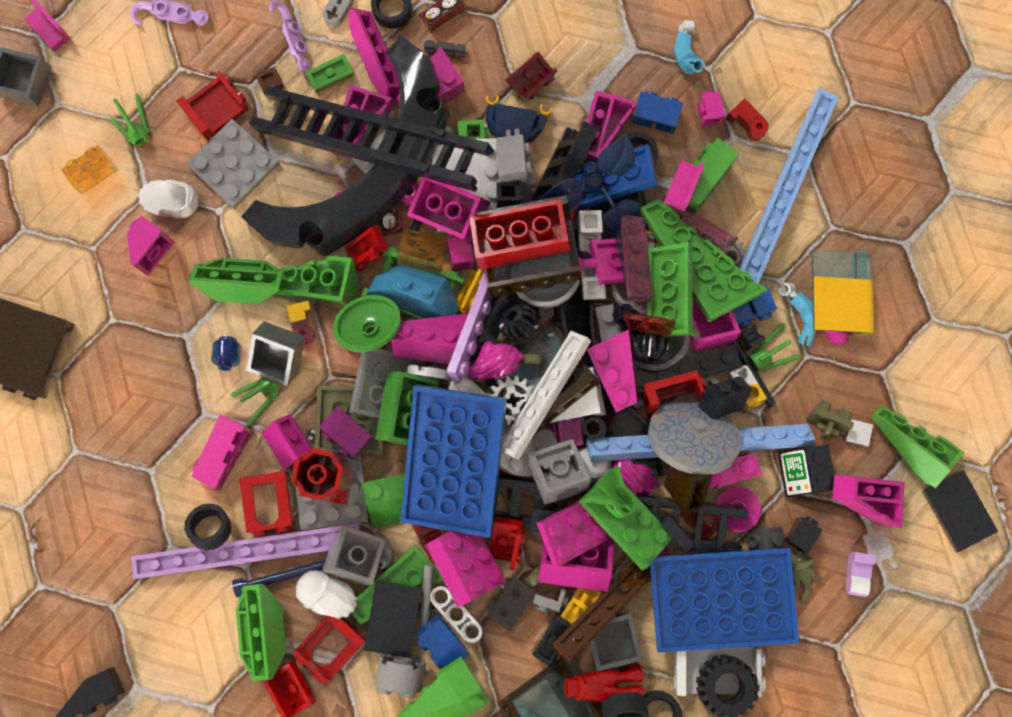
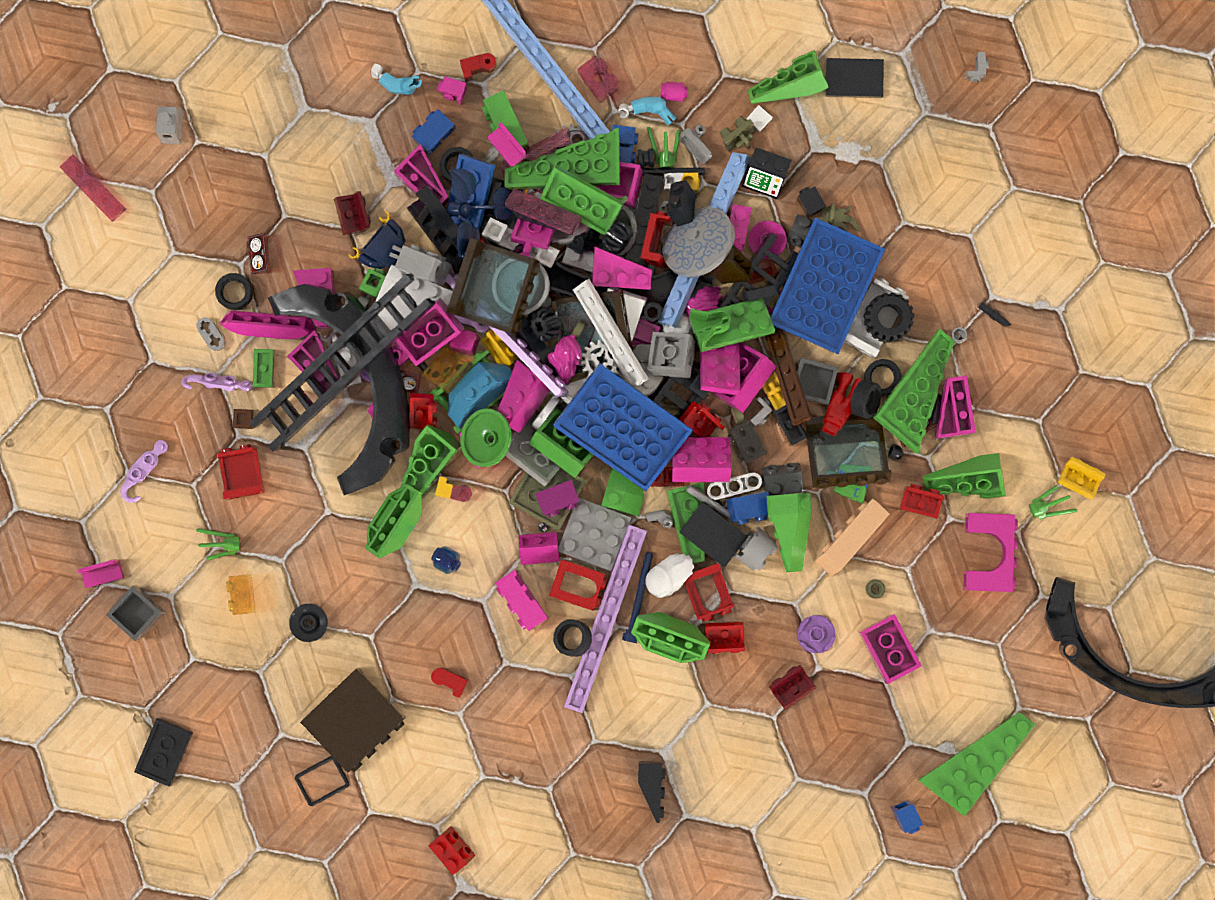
camera: 60 degrees left, 5 degrees up
dark pink slope [127,216,175,276] -> none
white hair [138,179,199,219] -> none
light grey plate [186,119,280,210] -> none
bright green plant [231,377,281,428] -> none
dark grey piece [246,321,305,386] -> none
red brick [291,448,354,505] -> none
light grey slope [322,525,386,586] -> none
dark grey axle [424,40,466,57] -> none
red brick [470,199,571,270] -> none
black brick [495,182,520,209] -> none
clear red slope [622,312,676,335] -> none
yellow door [811,250,875,336] -> none
dark pink wedge [833,475,905,528] -> none
lavender leg [846,552,876,597] -> none
none -> black dish [289,604,328,642]
none -> red leg [431,668,468,698]
none -> clear pink brick [577,55,619,103]
none -> light grey piece [679,125,712,165]
none -> dark grey bracket [762,463,803,496]

